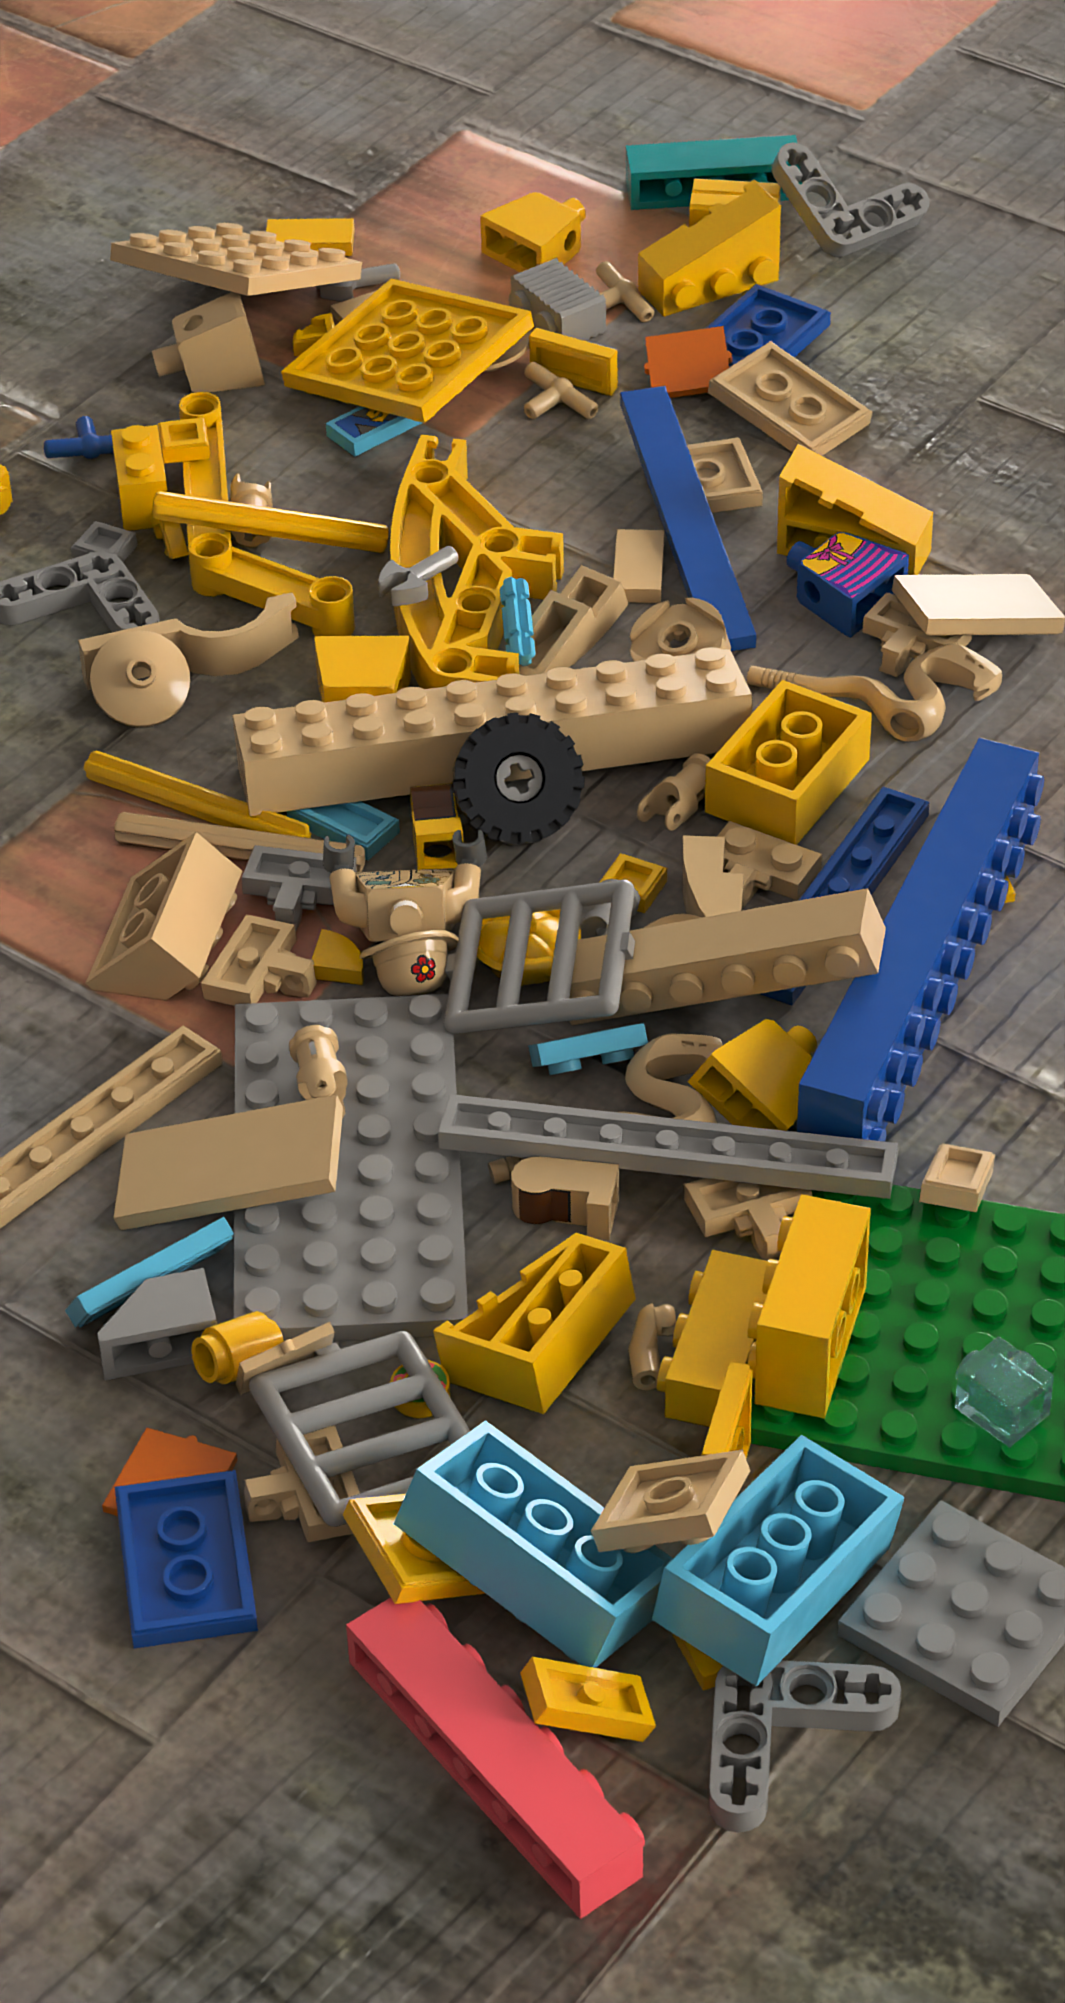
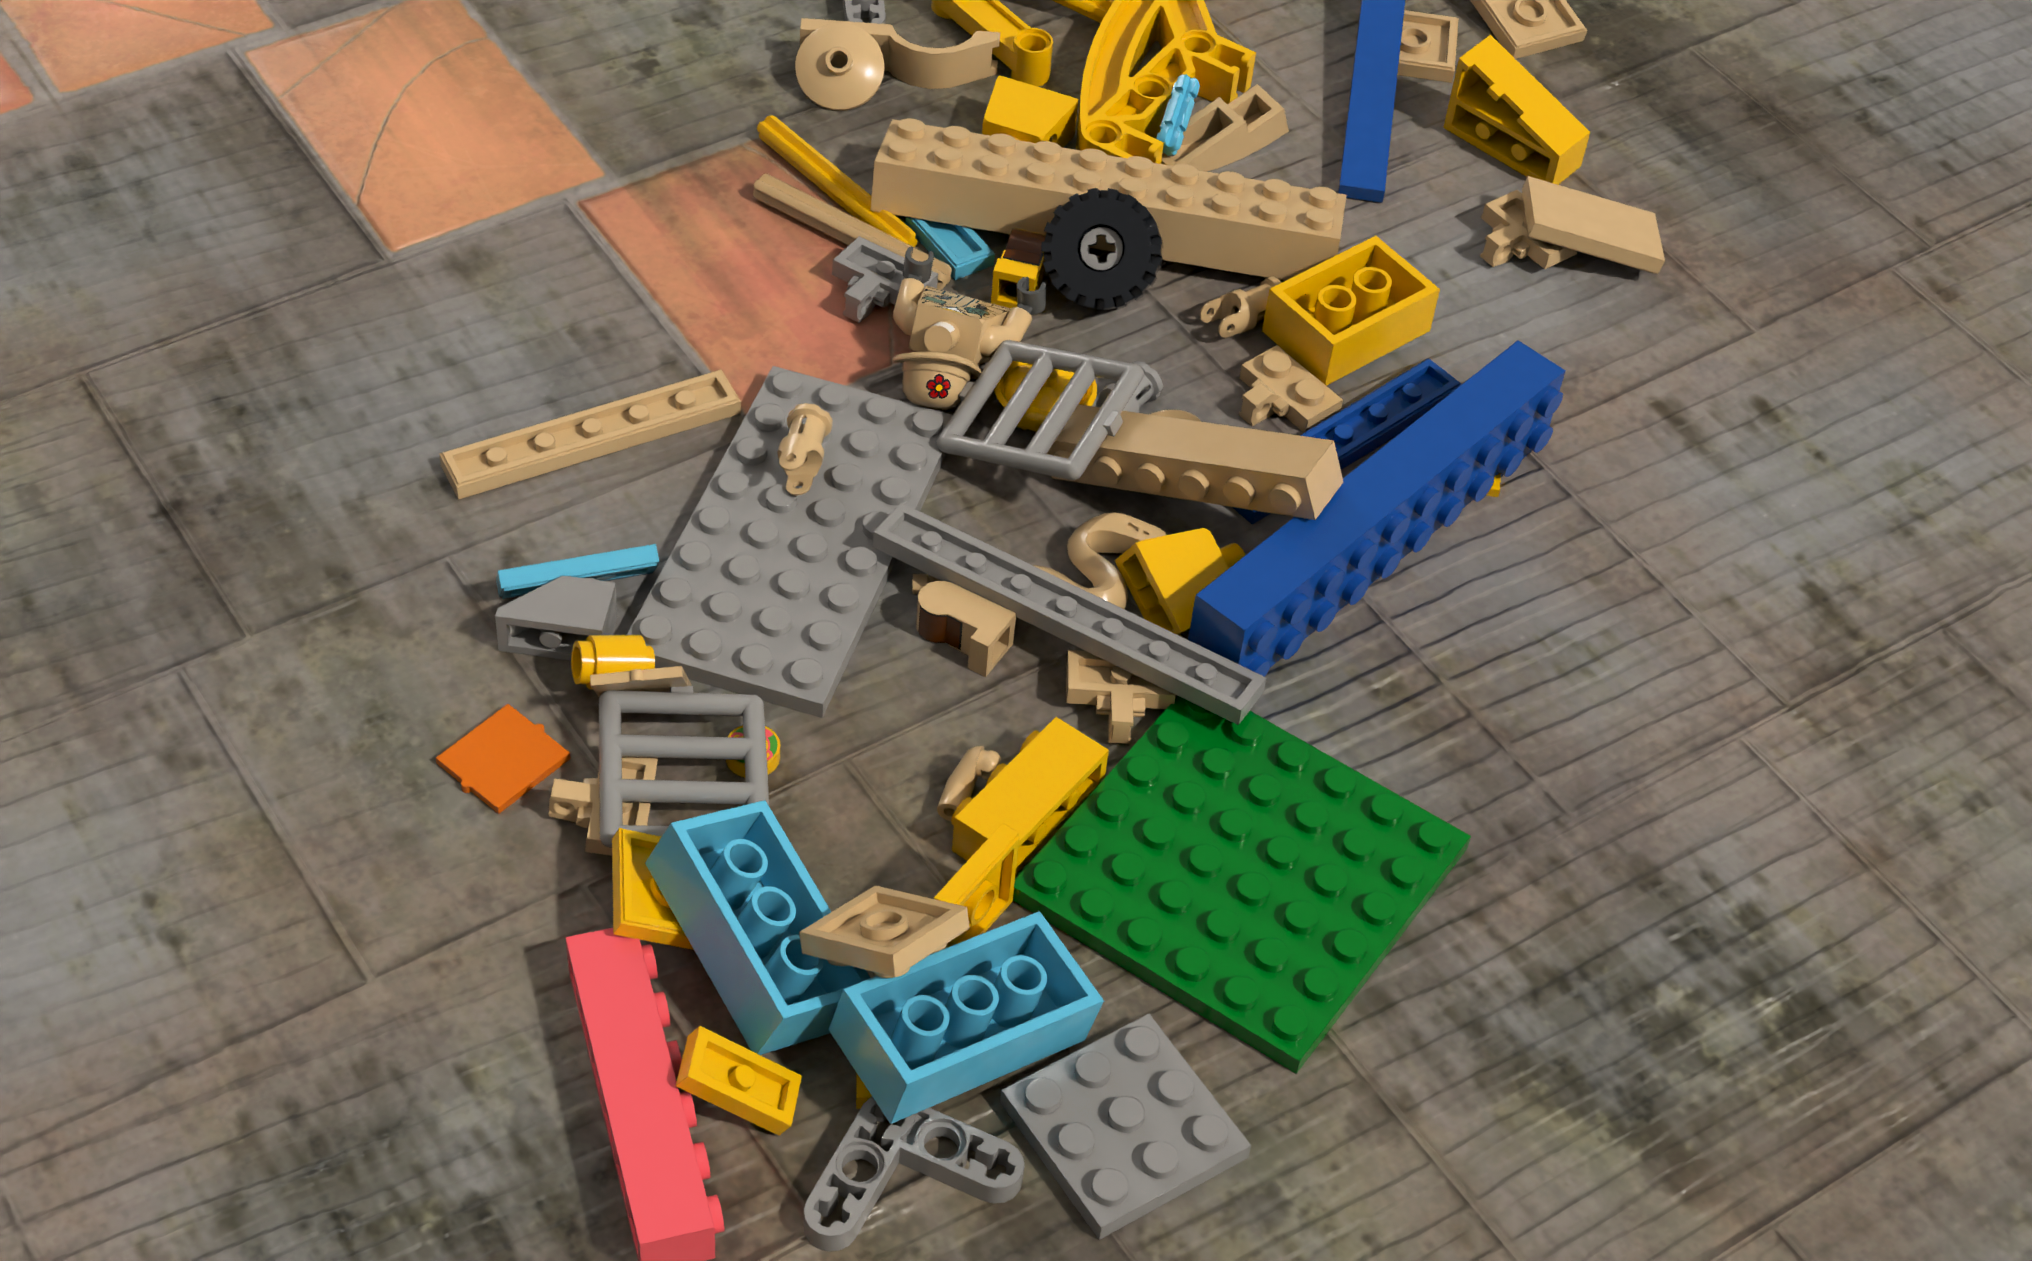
camera: 15 degrees right, 5 degrees up
tan slope [85,832,242,1000] -> none
tan tile [113,1095,343,1231] -> none
blue tile [115,1470,258,1649] -> none
tan hinge [201,914,317,1006] -> none
yellow tile [311,929,364,985] -> none
light grey bar [378,546,459,606] -> none
yellow wedge [433,1233,636,1414] -> none
medium azure plate [528,1023,648,1075] -> none
yellow tile [599,853,667,913] -> none
tan tile [613,529,665,603] -> none
tan plate [630,598,731,662] -> none
tan slope [683,835,744,918] -> none
tan animal [747,644,1002,742] -> none
yellow brick [747,1194,871,1419] -> none
blue torso [786,532,909,638] -> none
tan tile [919,1143,995,1212] -> none
clear light blue brick [955,1336,1054,1448] -> none

